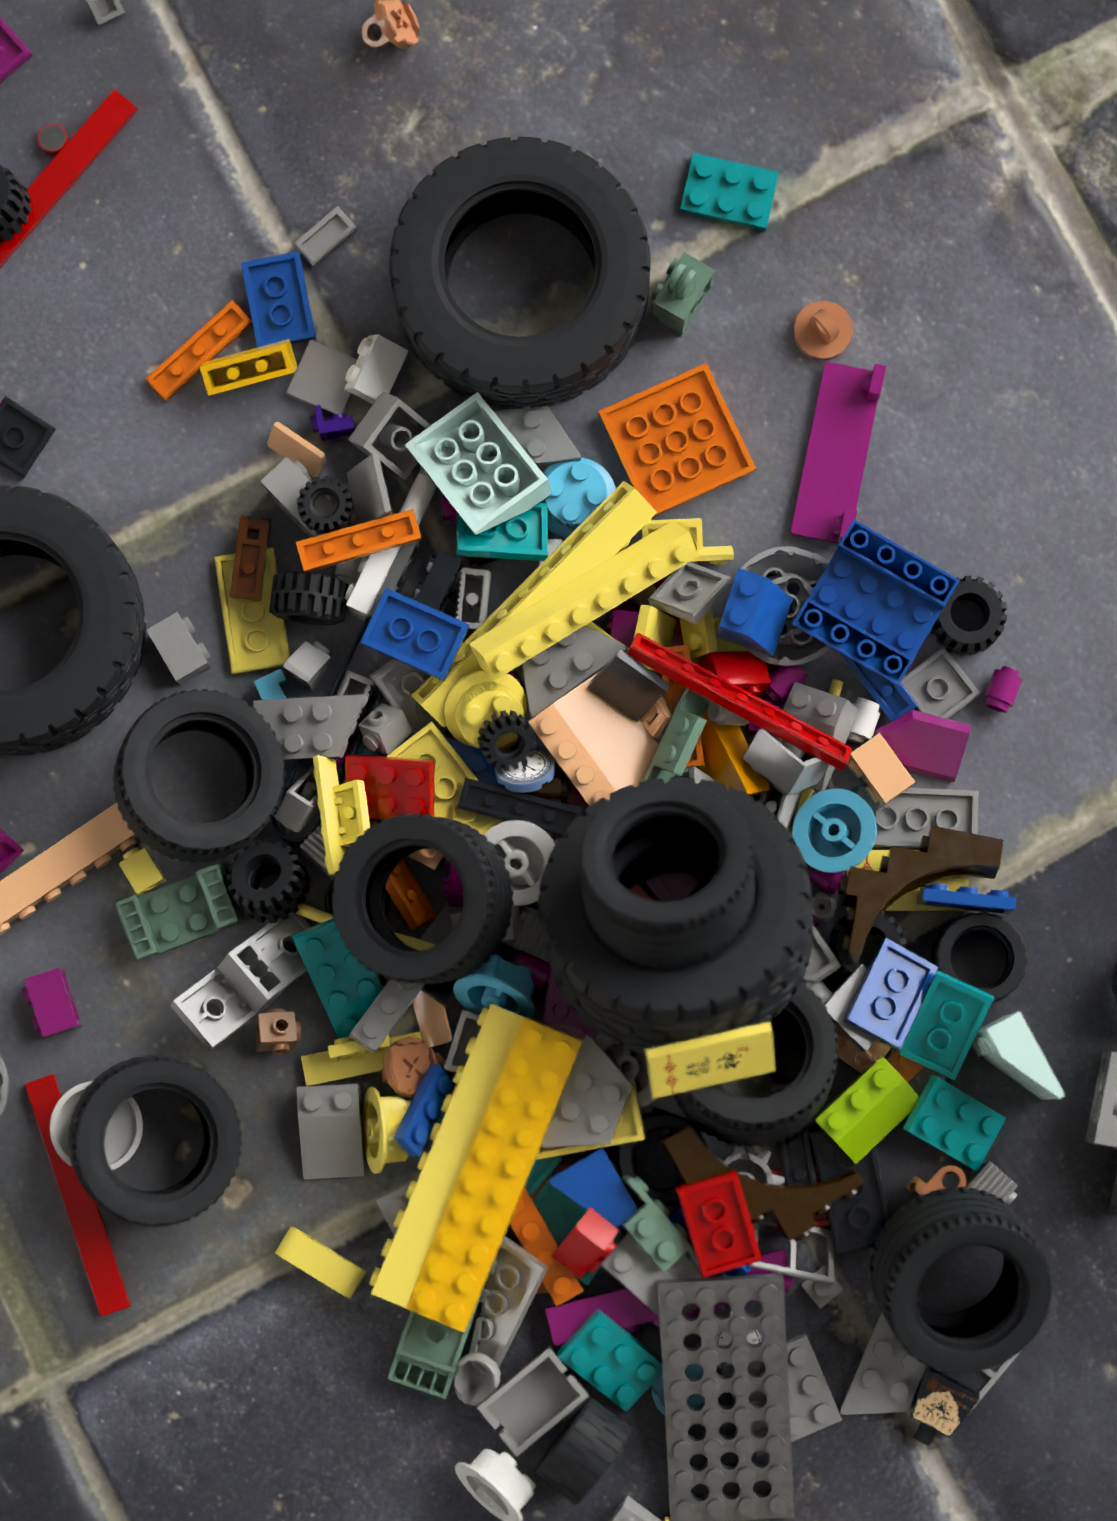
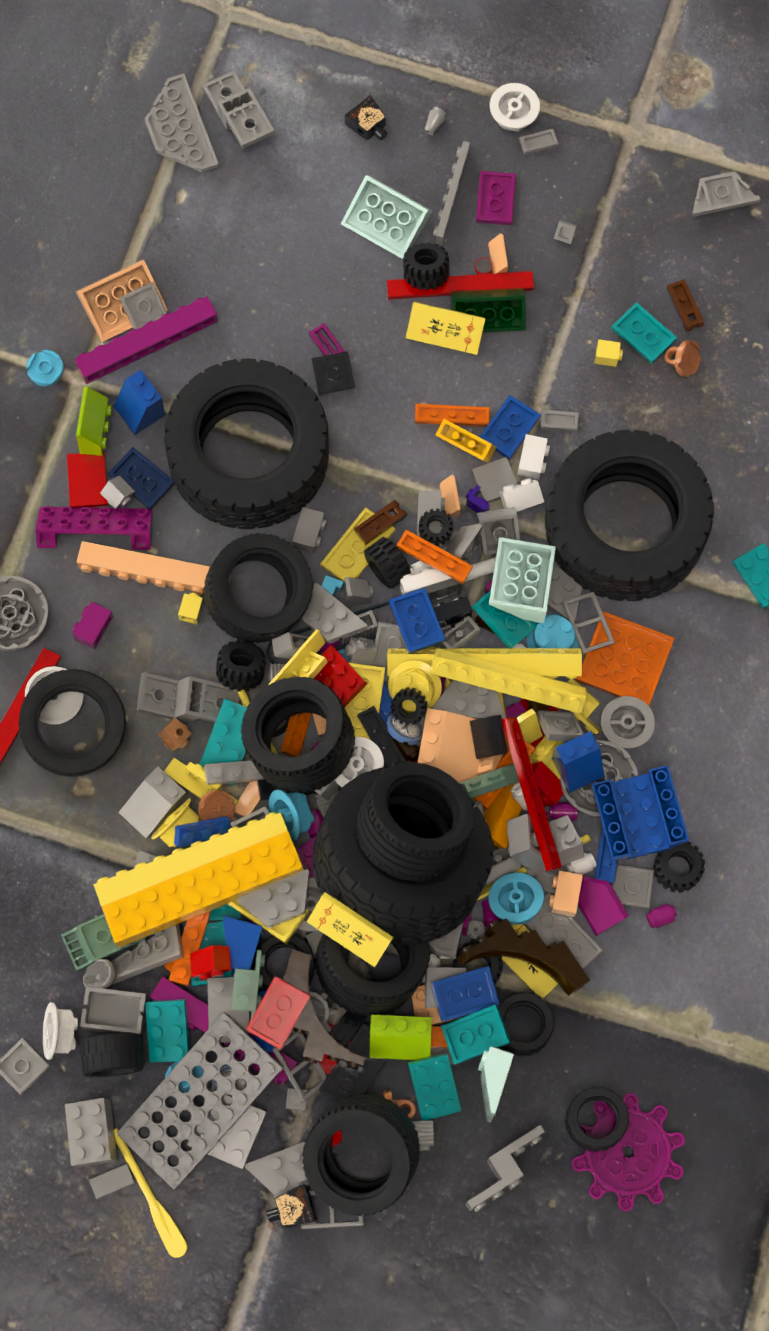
camera: 40 degrees right, 10 degrees down
sand green plate [115,864,244,962] -> none
light yellow beam [275,1226,366,1299] -> none
sand green brick [650,252,715,335] -> none
magenta bracket [790,362,886,544] -> none
nougat tile [794,301,853,360] -> none
blue plate [916,883,1016,914] -> none
none -> light yellow tile [406,302,486,355]
none -> dark green slope [450,288,526,332]
none -> light nougat slope [488,234,508,274]
none -> white brick [517,434,550,479]
none -> light grey window [562,592,615,654]
none -> light yellow brick [595,340,623,367]
none -> light grey piece [601,696,655,749]
none -> teal plate [611,302,677,365]

